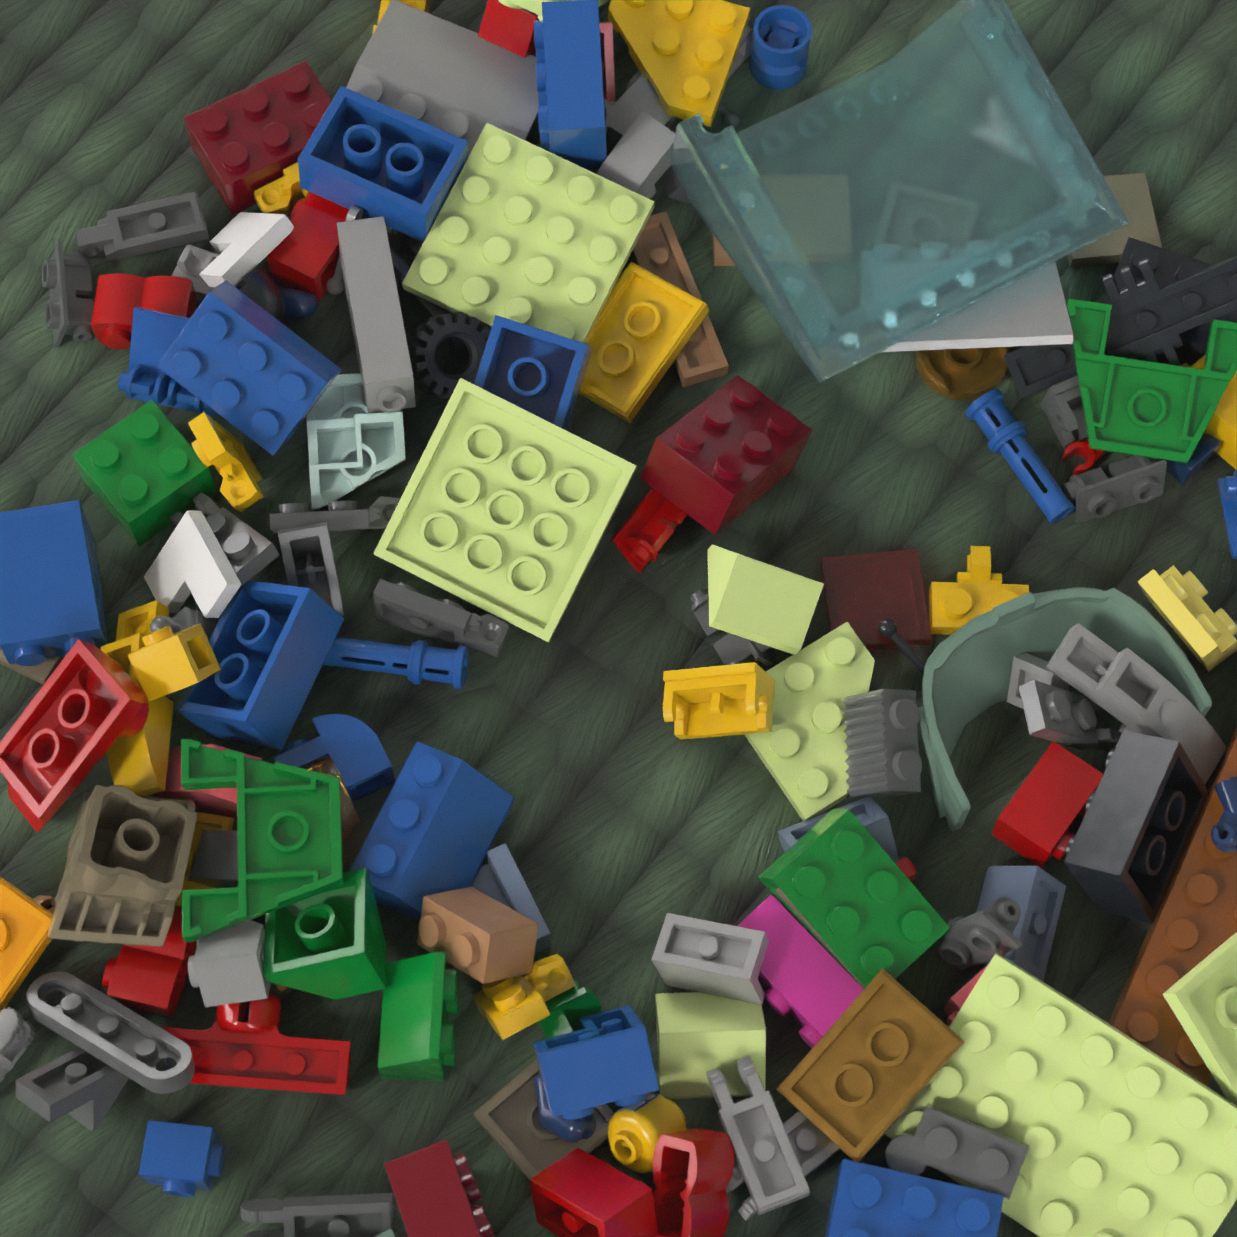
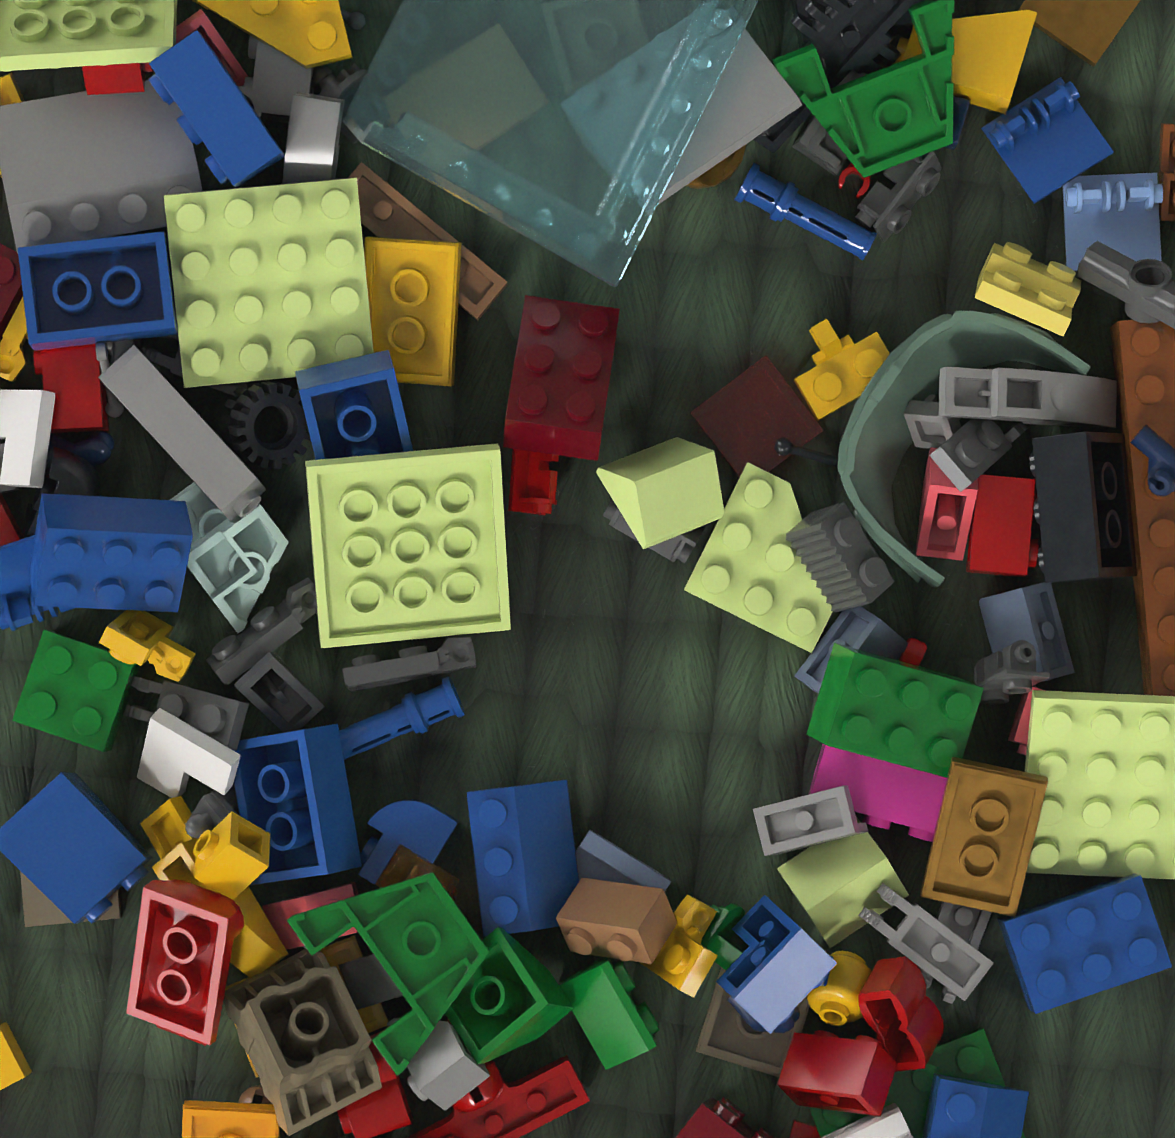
camera: 30 degrees left, 20 degrees up
yellow hinge [663,662,775,740] -> none
dark grey hinge [886,1103,1029,1199] -> none
none -> coral slope [916,447,978,561]

